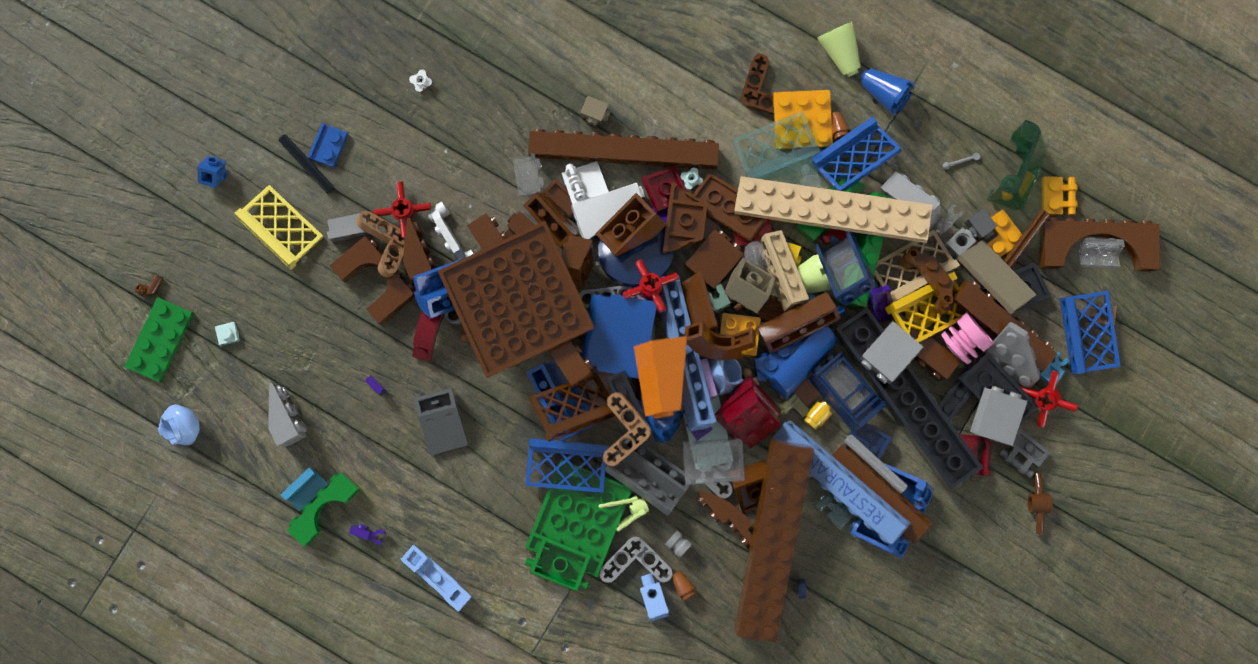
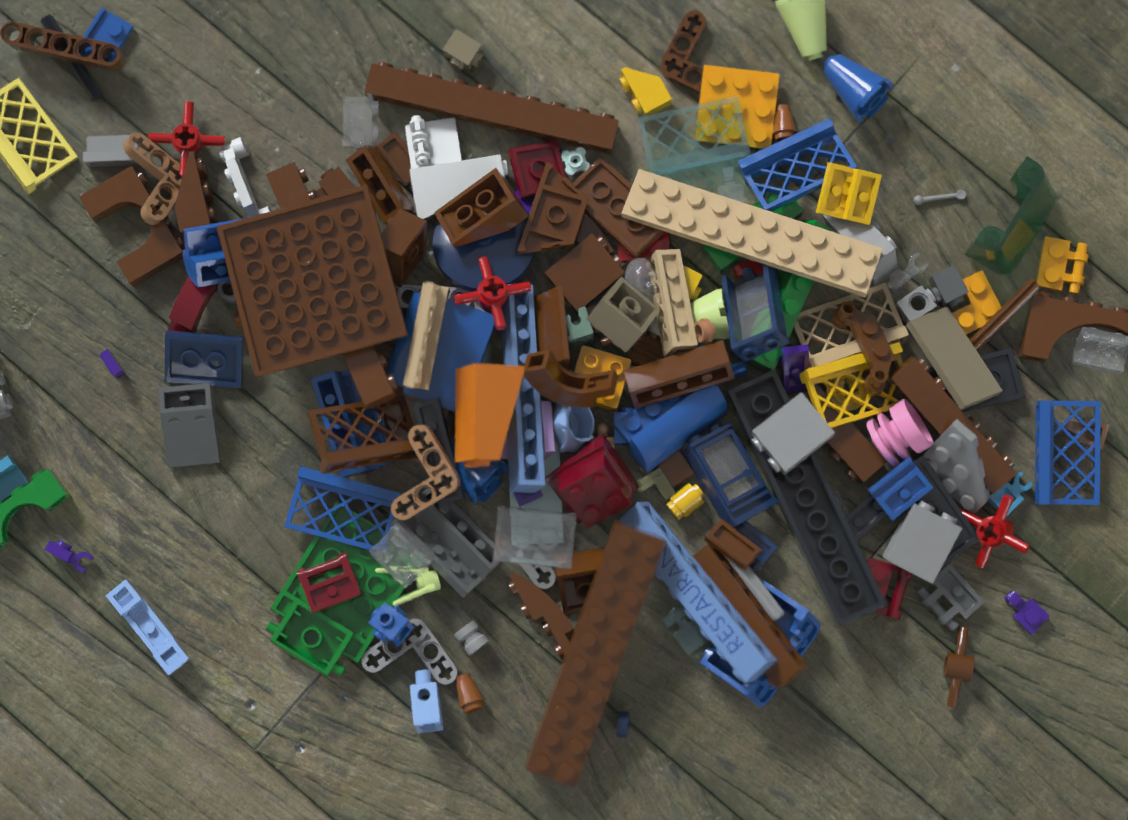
camera: 15 degrees right, 0 degrees up
none -> reddish brown beam [0,22,126,71]
none -> dark blue plate [165,331,244,388]
none -> dark red plate [296,552,361,614]
none -> blue brick [368,603,414,647]
none -> clear bracket [369,523,434,588]
none -> tan fence [403,282,449,390]
none -> yellow slope [619,67,672,119]
none -> nougat plate [694,318,716,344]
none -> reddish brown tile [704,519,762,571]
none -> yellow slope [816,162,882,225]
none -> blue plate [868,457,933,520]
none -> dark purple plate [1004,591,1050,635]

